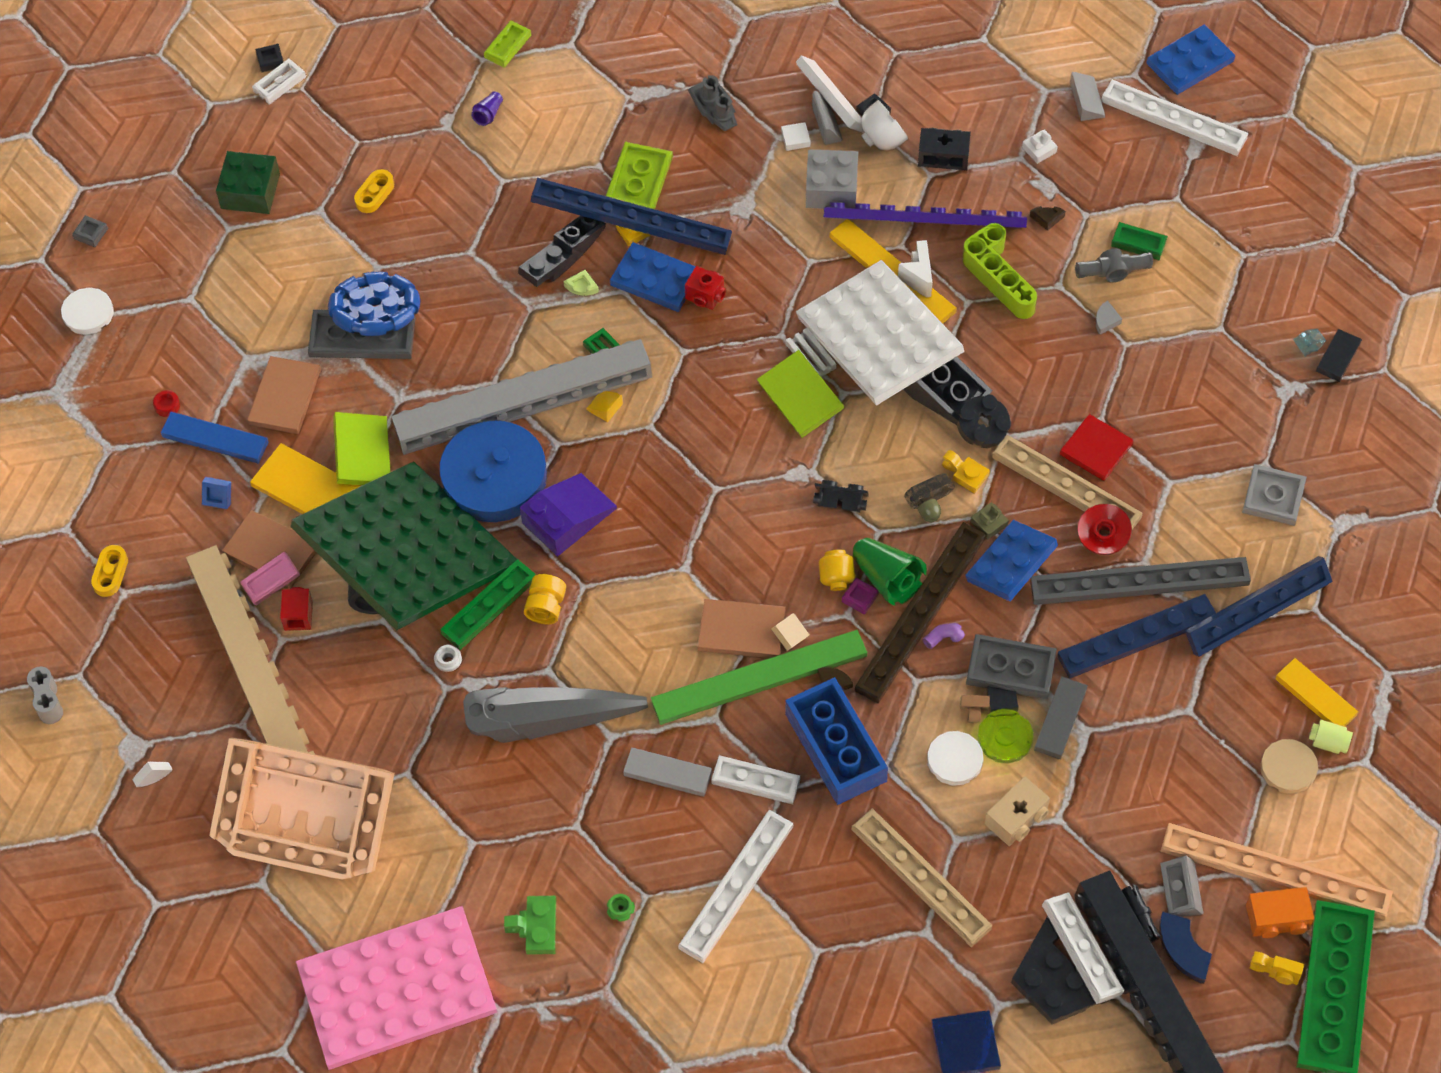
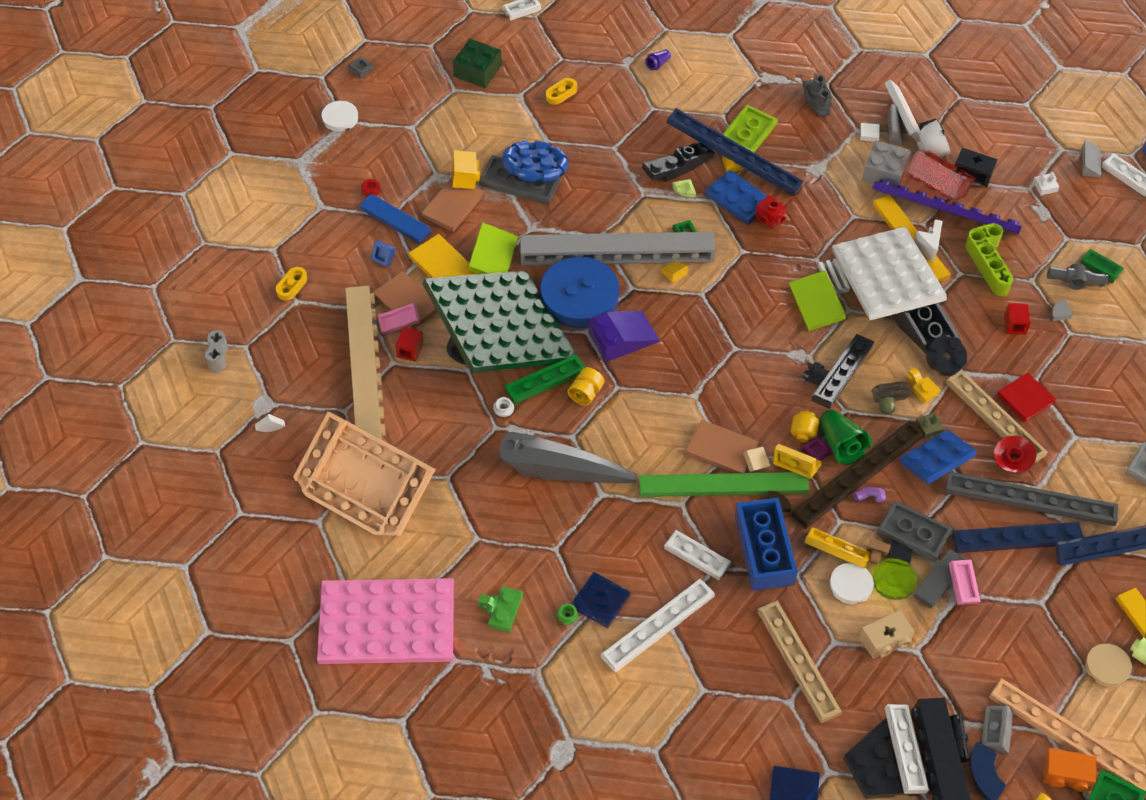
camera: 15 degrees right, 5 degrees down
lime plate [484,21,531,68] -> none
light grey tile [623,748,712,797] -> none
dark brown tile [1029,206,1066,231] -> none
none -> yellow brick [451,150,480,189]
none -> clear blue tile [571,572,631,628]
none -> yellow panel [773,444,821,479]
none -> yellow tile [804,528,872,568]
none -> black tile [811,334,874,409]
none -> clear red piece [906,150,976,200]
none -> bright pink tile [948,560,981,605]
none -> red brick [1004,303,1031,335]

